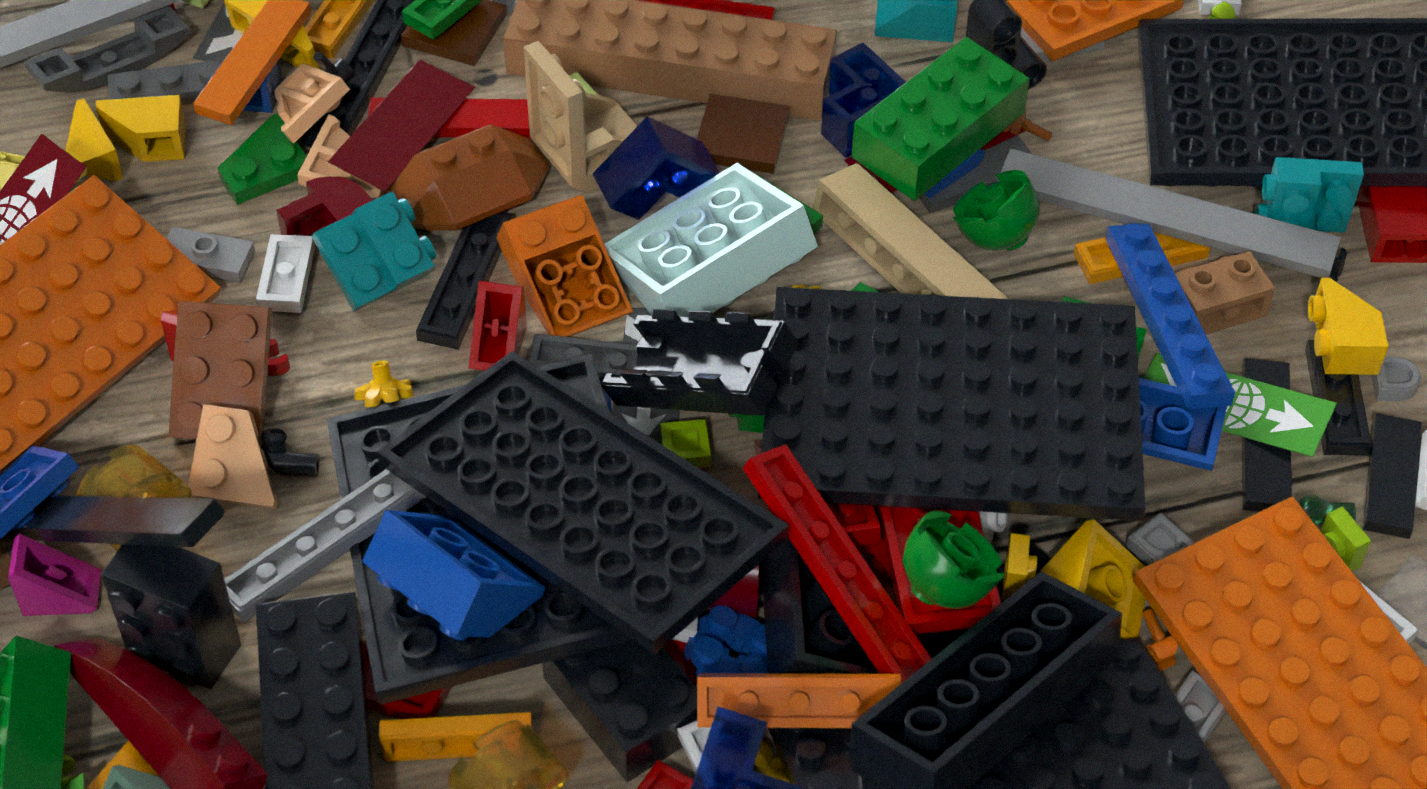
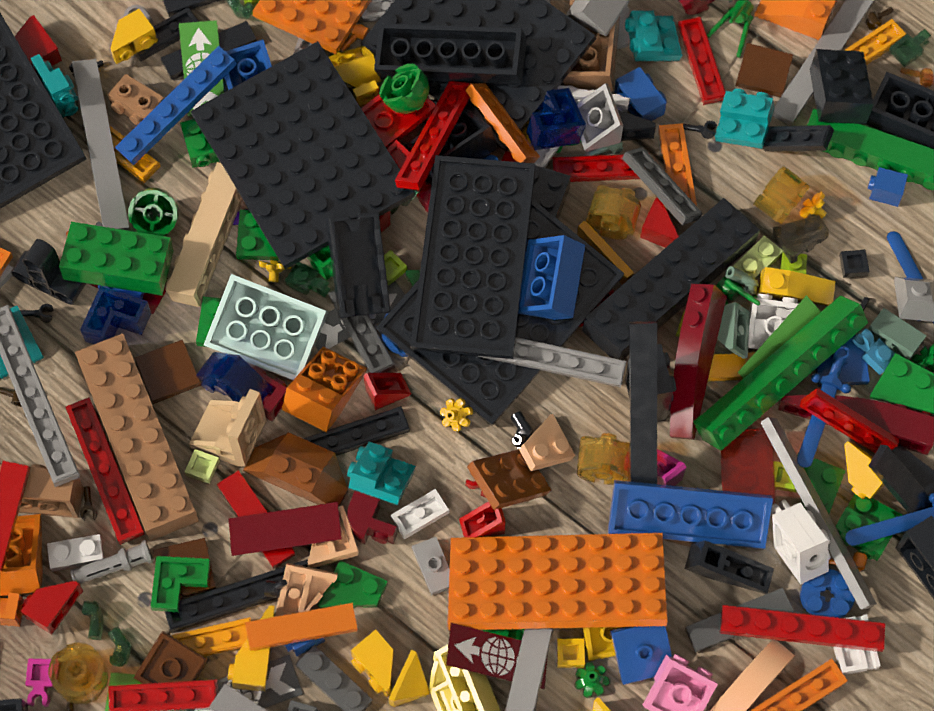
camera: 125 degrees left, 15 degrees up
none -> black hand [20,304,54,323]
none -> dark red bracket [243,363,288,422]

